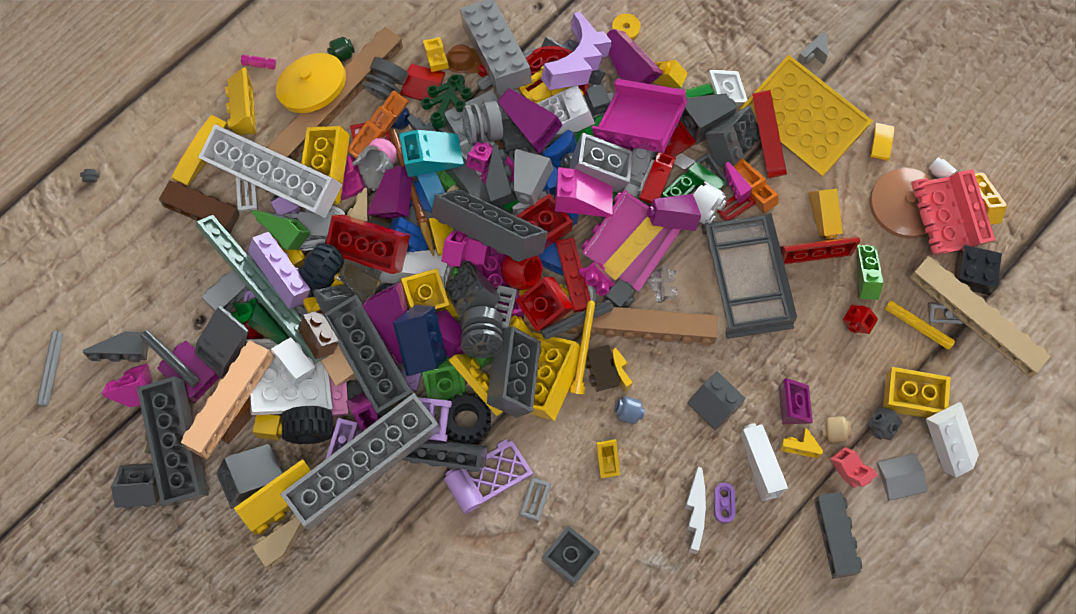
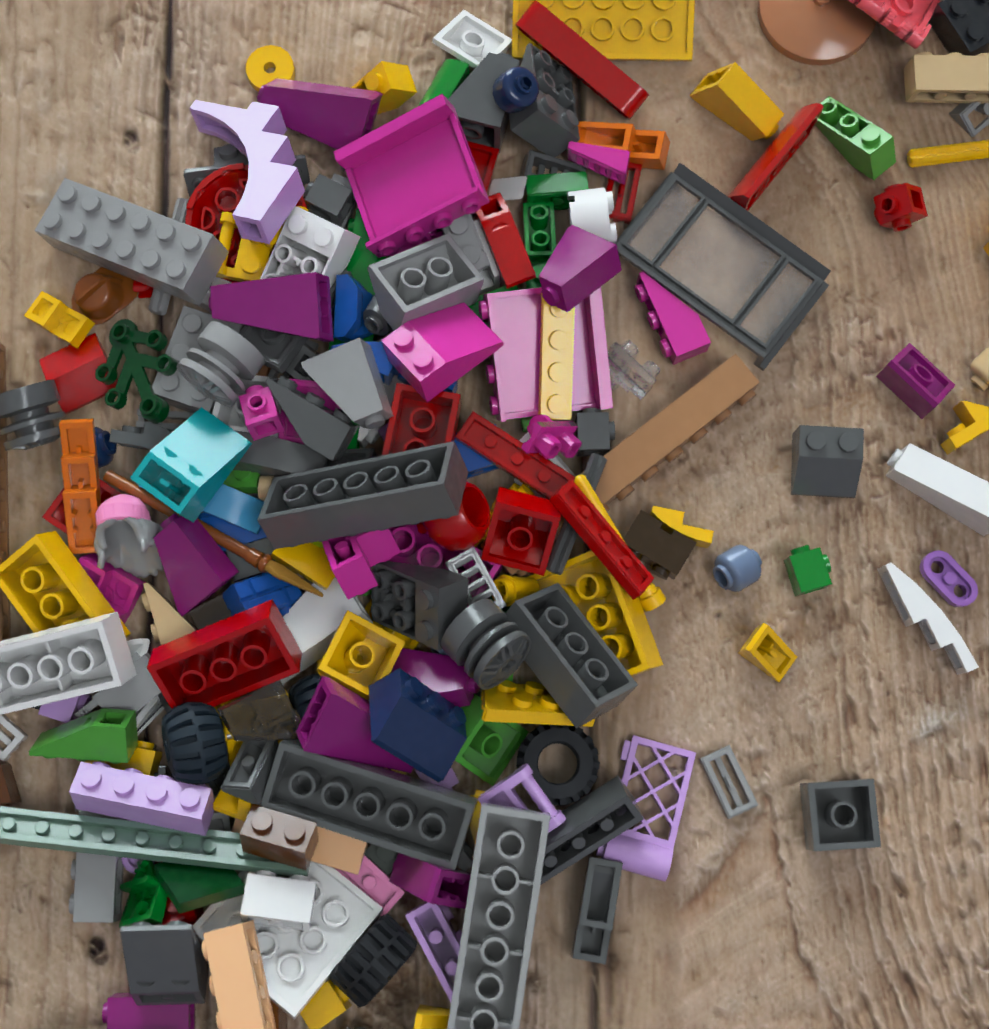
camera: 40 degrees left, 10 degrees up
none -> dark blue head [493,66,539,113]
none -> red tile [549,479,655,600]
none -> dark grey slope [571,857,623,964]
none -> dark pink slope [634,272,711,365]
none -> green brick [784,545,832,597]

